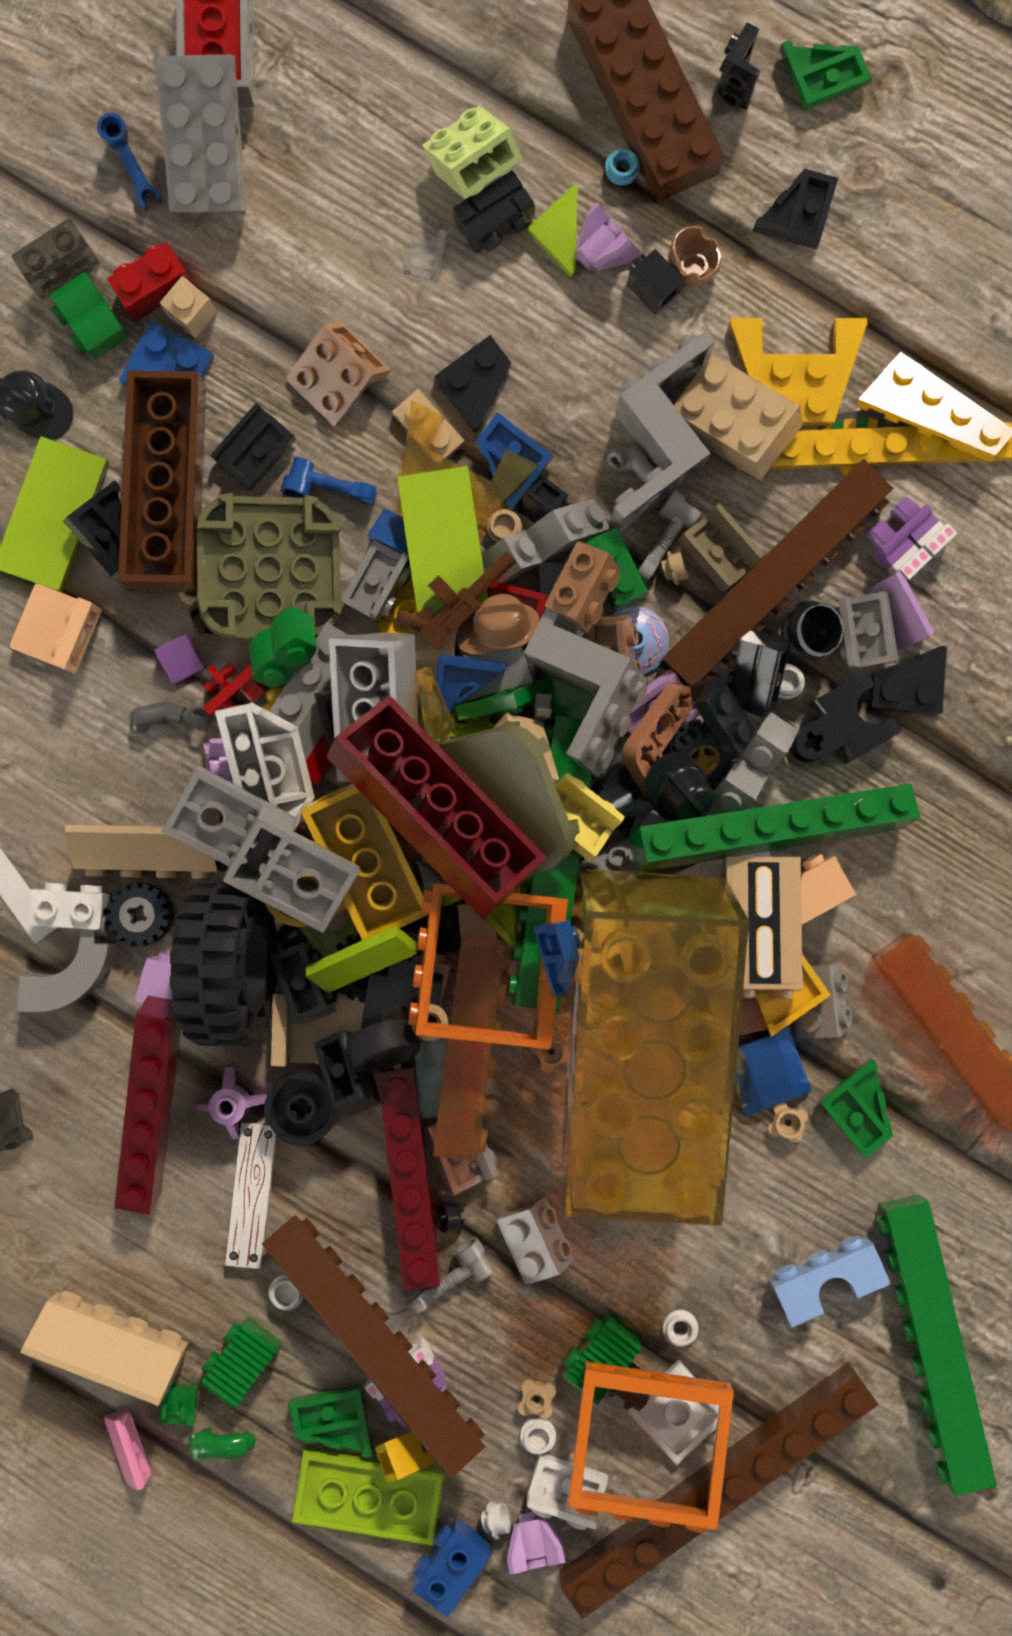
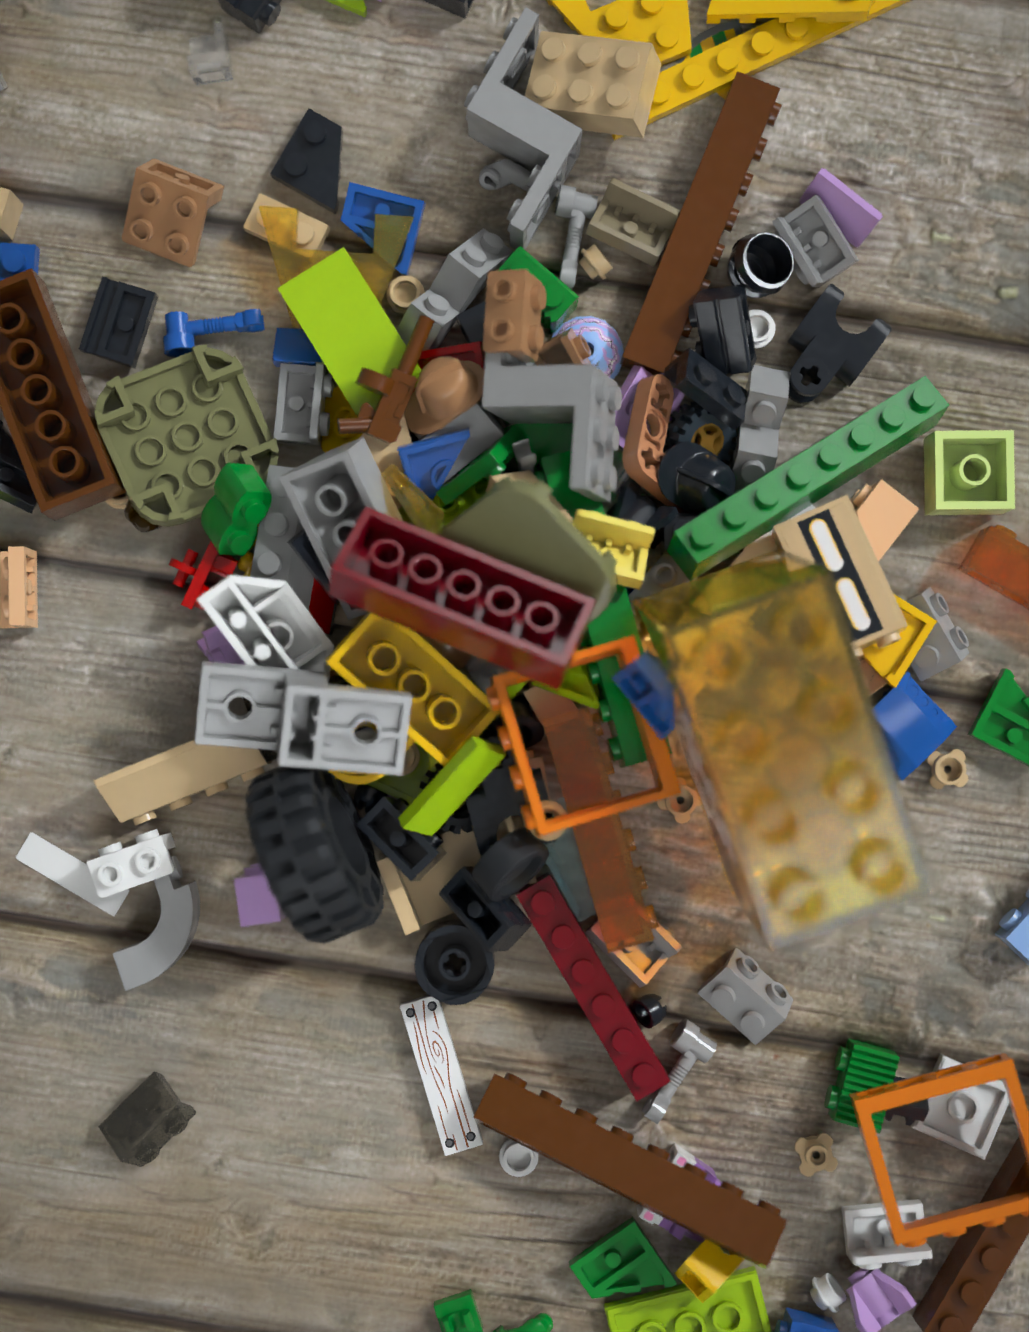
camera: 20 degrees left, 0 degrees up
tan slope [20,1291,189,1406] -> none
black wheel [105,882,174,947] -> none
dark red brick [114,995,181,1215] -> none
dark grey arm [129,702,209,733] -> none
medium lavender slope [154,635,205,685] -> none
lavender brick [196,1065,267,1139] -> none
green brick [200,1316,282,1409] -> none
black slope [517,475,569,524] -> none
white plate [520,1416,556,1455] -> none
white plate [662,1309,698,1347] -> none
medium lavender hips [866,497,957,581] -> none
black wing [869,646,947,715] -> none
none -> yellowish green brick [924,430,1015,515]

